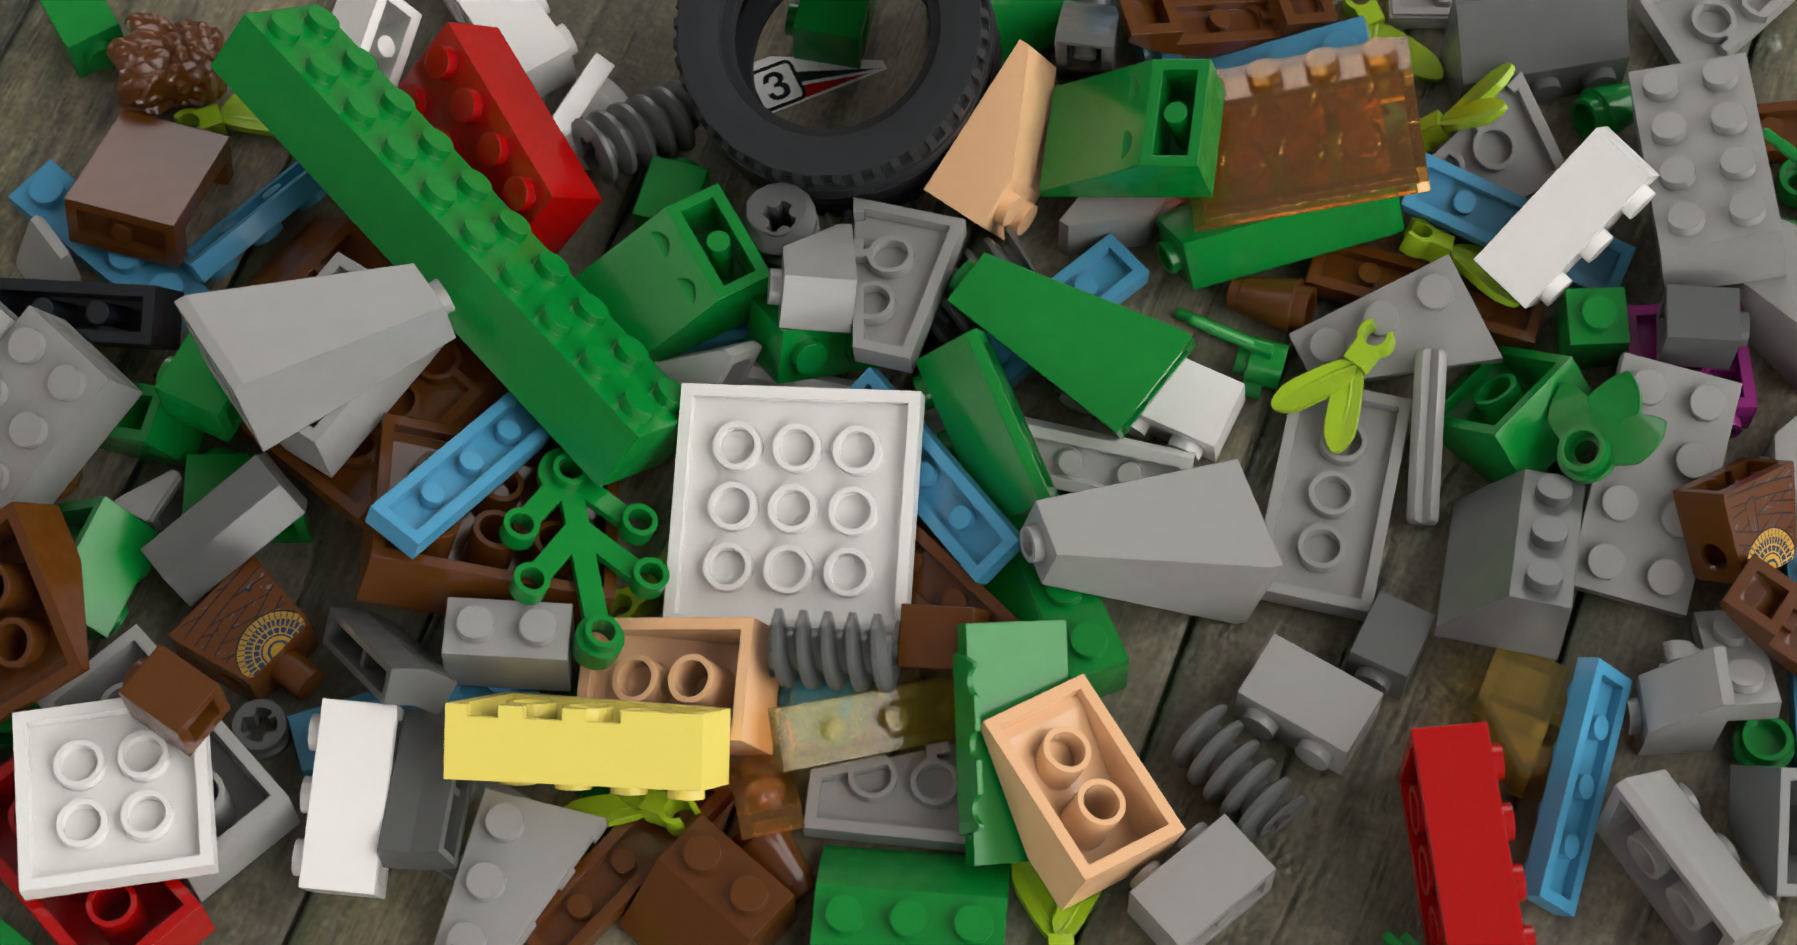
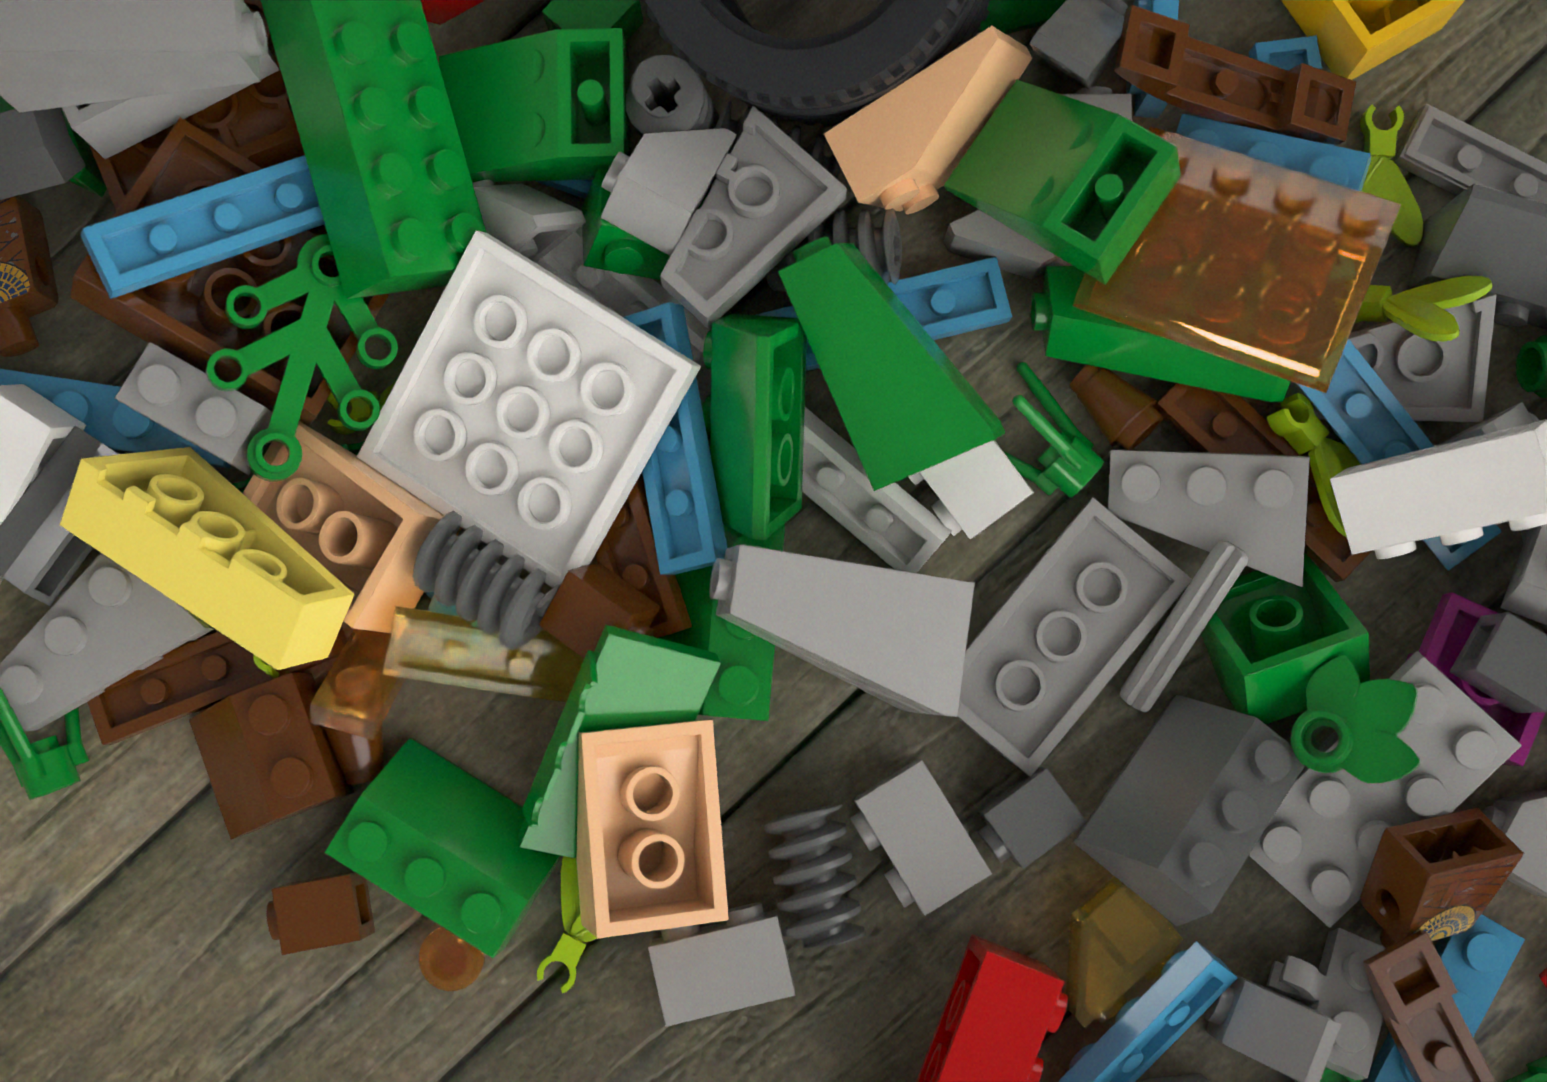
camera: 25 degrees right, 20 degrees up
dark grey piece [322,607,458,716] -> none
light grey wing [803,741,966,852] -> none
lime piece [1271,318,1396,454] -> none
green brick [1554,287,1631,368] -> none

